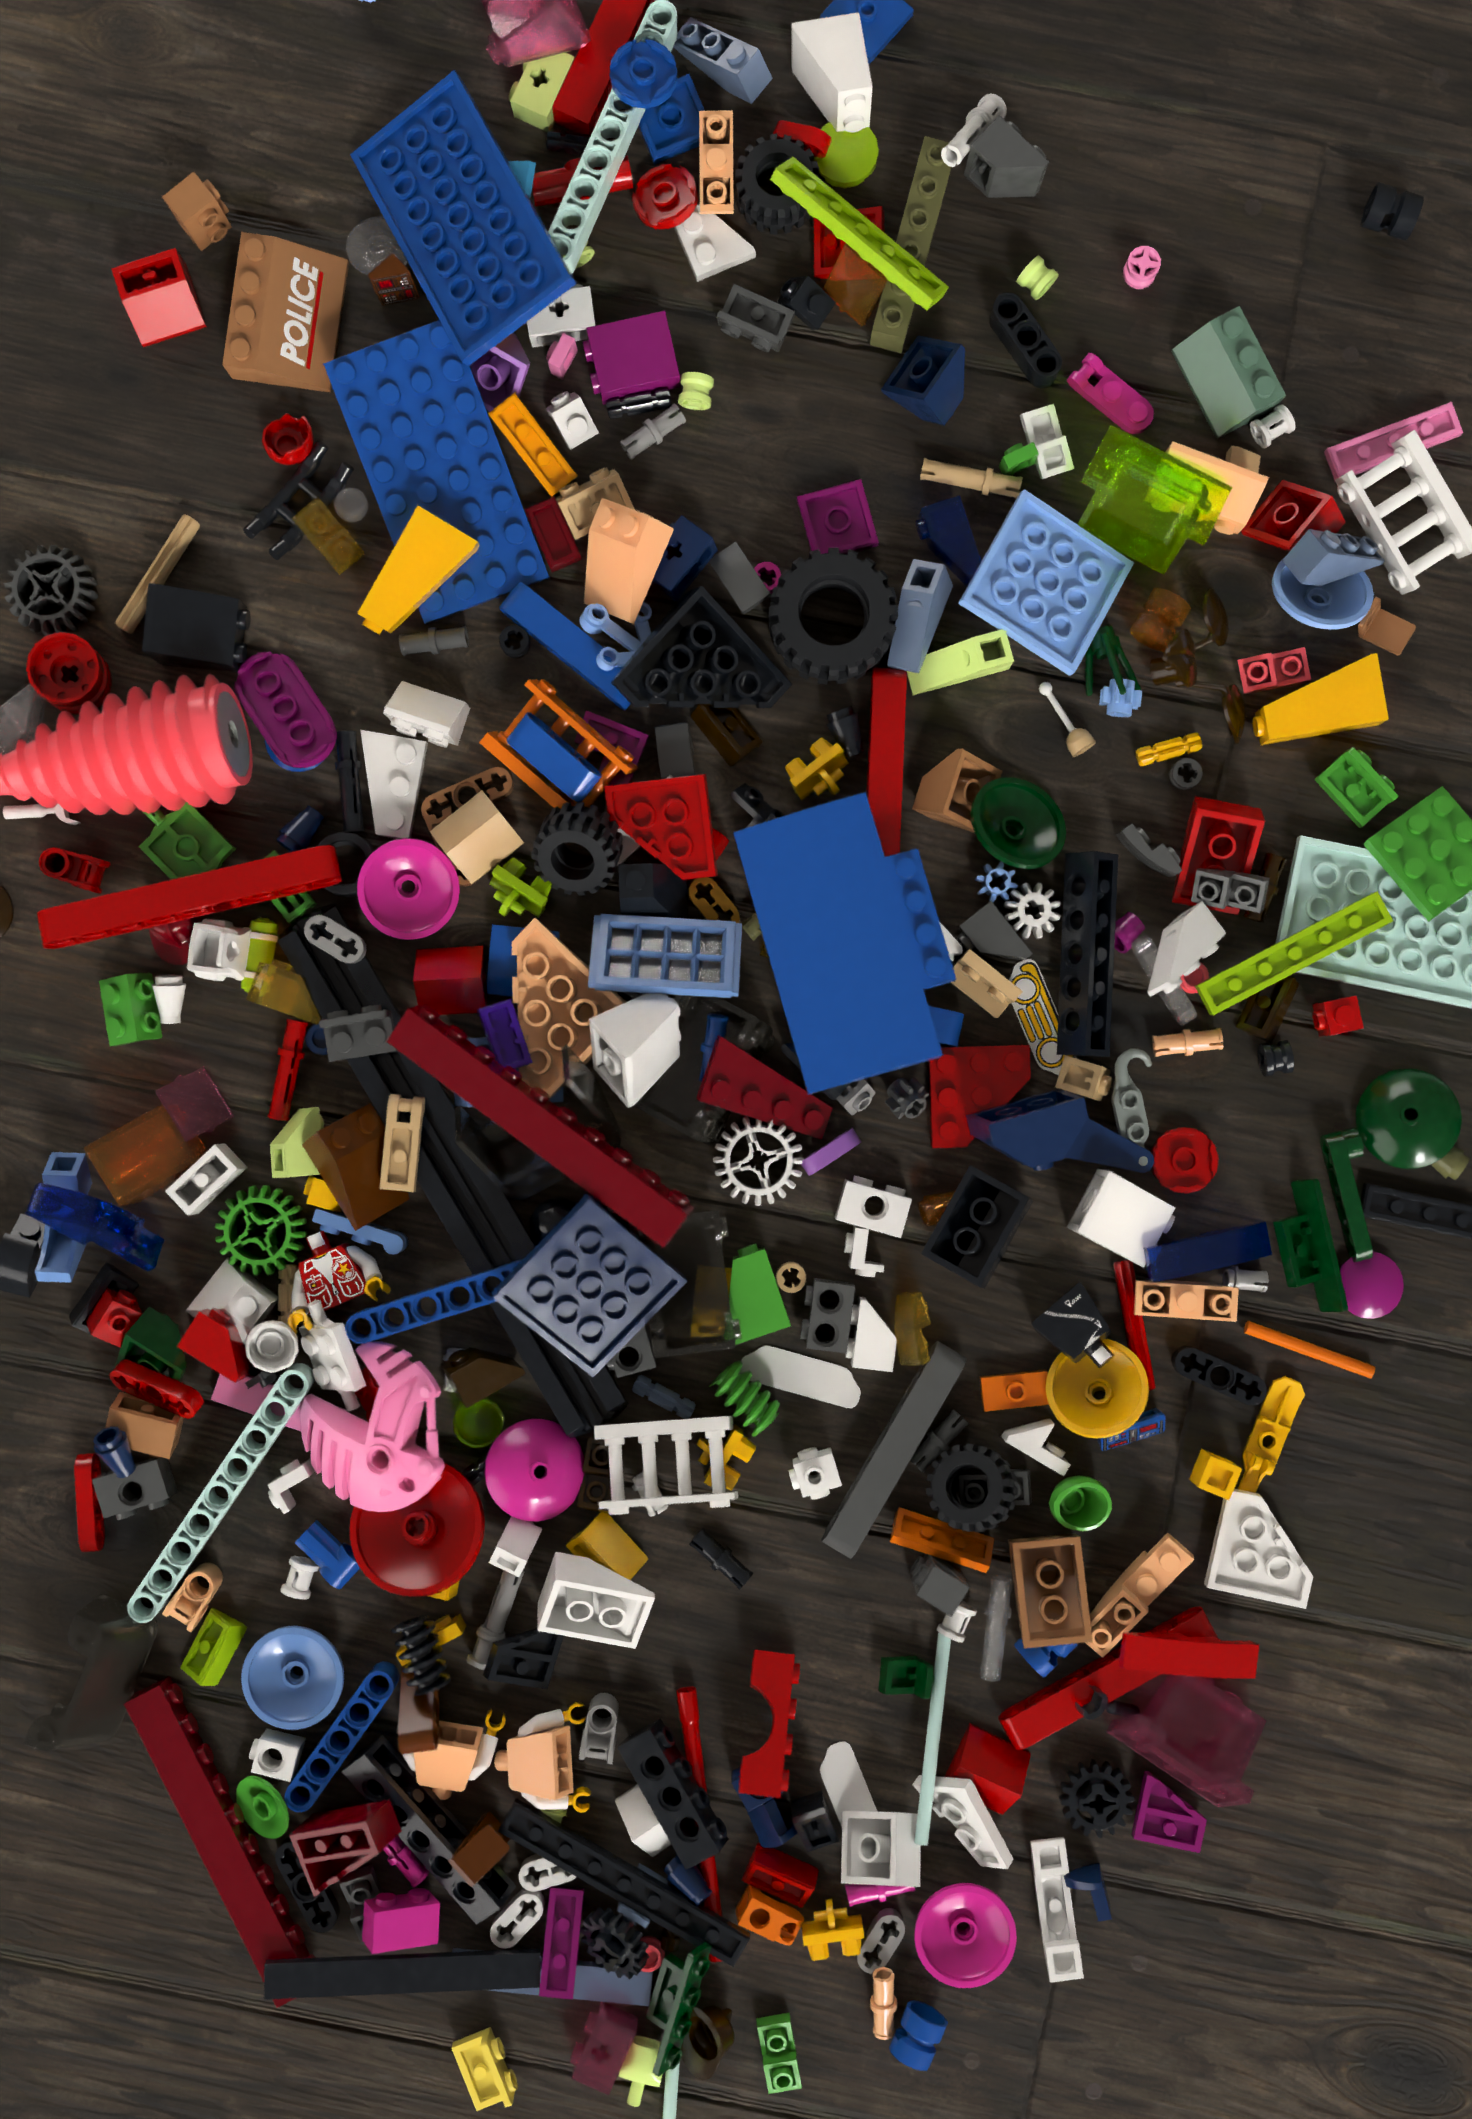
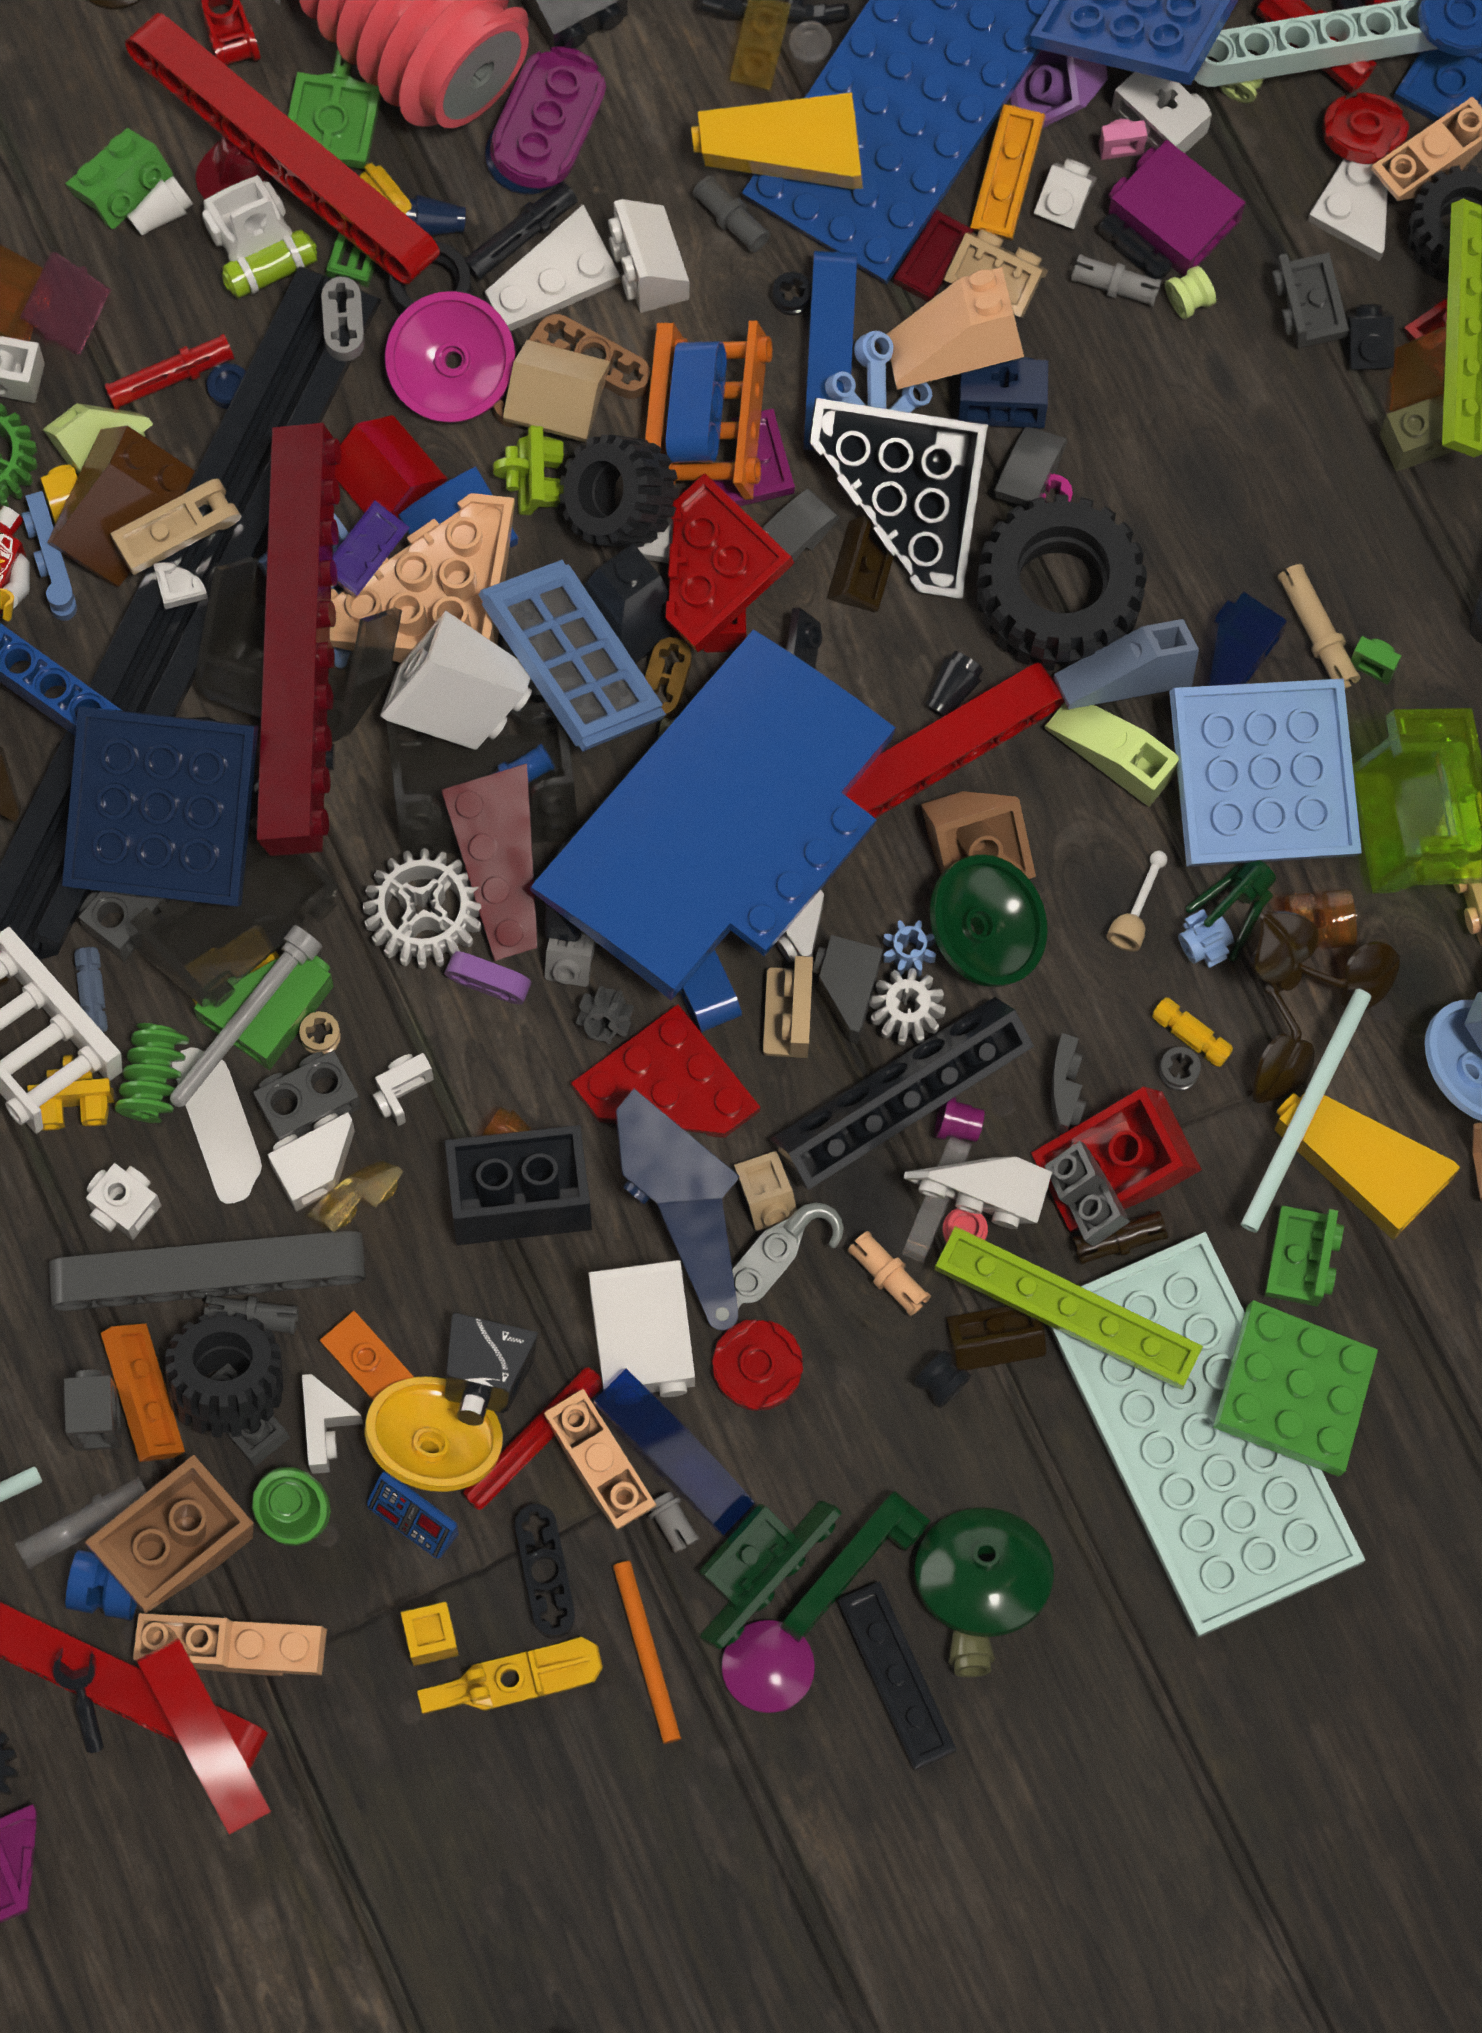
camera: 45 degrees right, 15 degrees down
clear yellow slope [246,959,320,1025] -> none
dark grey bracket [319,1005,398,1062] -> none
yellow hips [785,737,848,800] -> none
magenta tile [797,479,879,554] -> none
white brick [834,1175,912,1238] -> none
dark blue slope [881,335,965,426] -> none
white bush [936,1601,977,1643] -> none
sticker [1009,959,1077,1076] -> none
white slope [1020,404,1074,479] -> none
clear pink windscreen [1106,1674,1267,1807] -> none
white plate [1204,1488,1313,1609] -> none
coral slope [1237,647,1311,694] -> none
red brick [1312,995,1364,1037] -> none
none -> white tile [153,562,208,609]
none -> light grey piece [170,925,322,1107]
none -> yellow axle [360,163,412,214]
none -> light aqua piece [1241,989,1372,1233]

